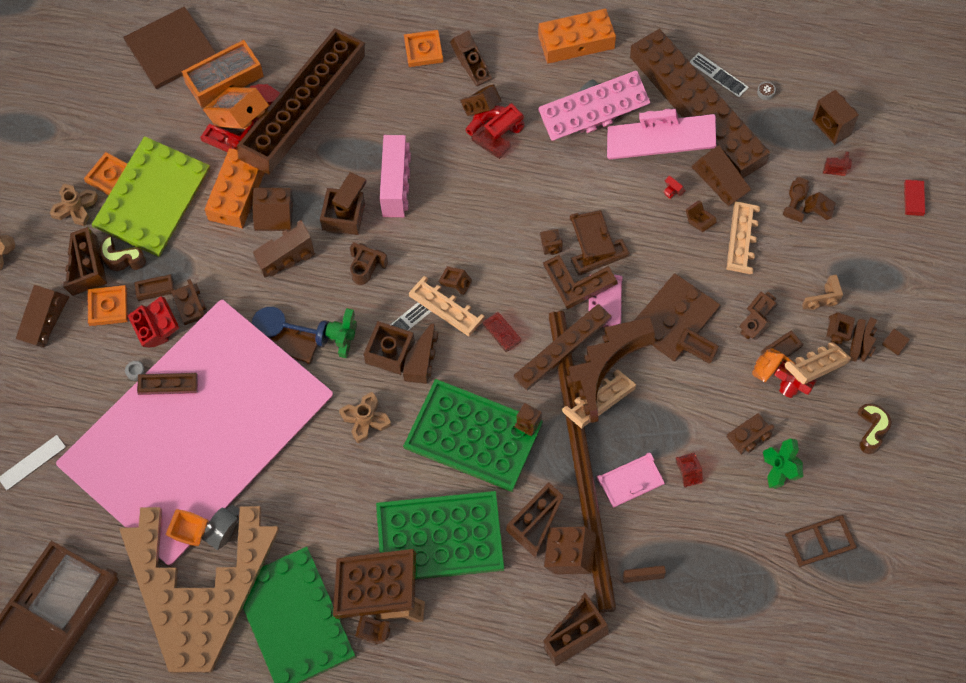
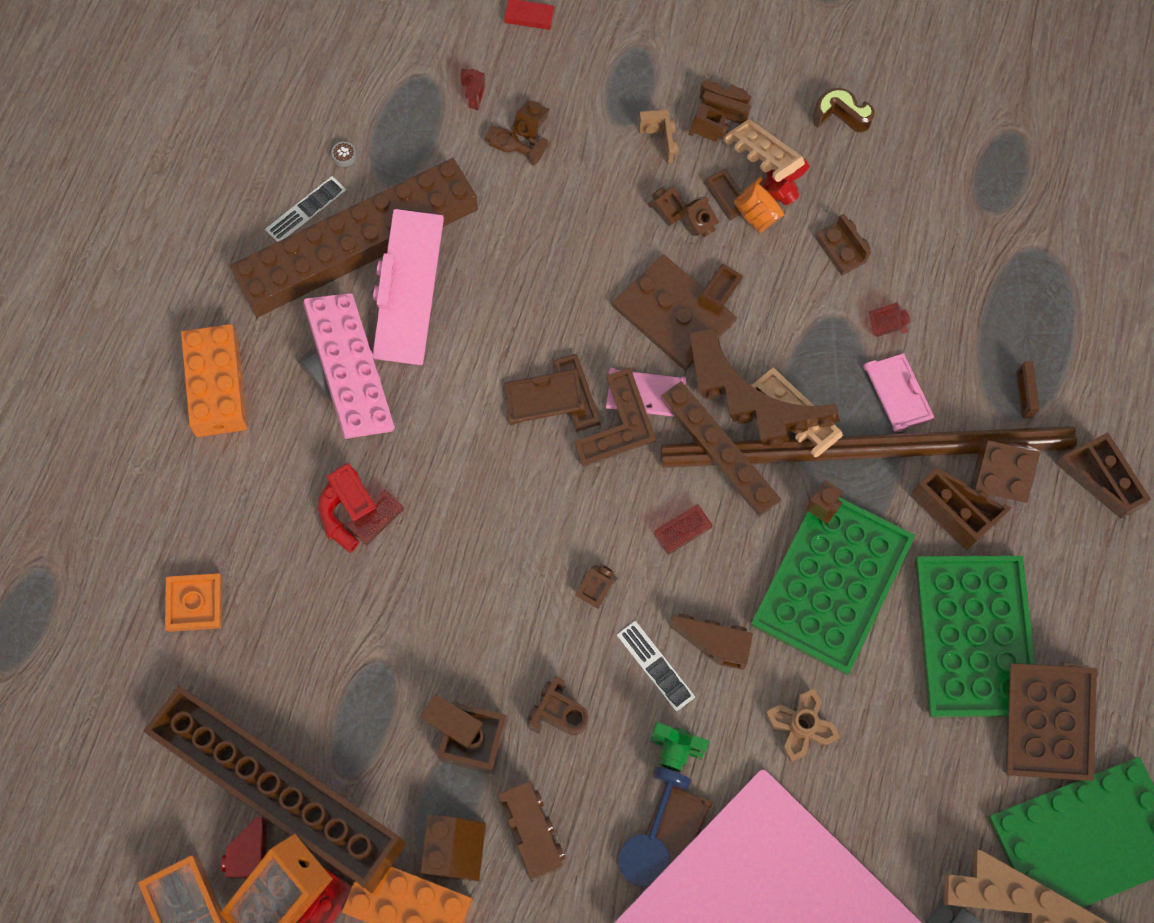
camera: 90 degrees left, 5 degrees up
reddish brown bracket [355,616,390,644] -> none
reddish brown brick [363,321,415,375] -> none
bright pink brick [380,135,411,218] -> none
light nougat hinge [409,276,485,336] -> none
reddish brown slope [450,31,492,86] -> none
reddish brown pin [460,84,502,116] -> none
reddish brown bracket [540,229,563,255] -> none
red tile [663,175,685,199] -> none
reddish brown bracket [686,200,717,232] -> none
reddish brown wedge [691,145,751,206] -> none
light nougat hinge [726,201,760,274] -> none
green plant [763,438,804,489] -> none
reddish brown window [785,515,857,567] -> none
reddish brown brick [812,90,859,145] -> none
reddish brown tile [882,329,910,355] -> none

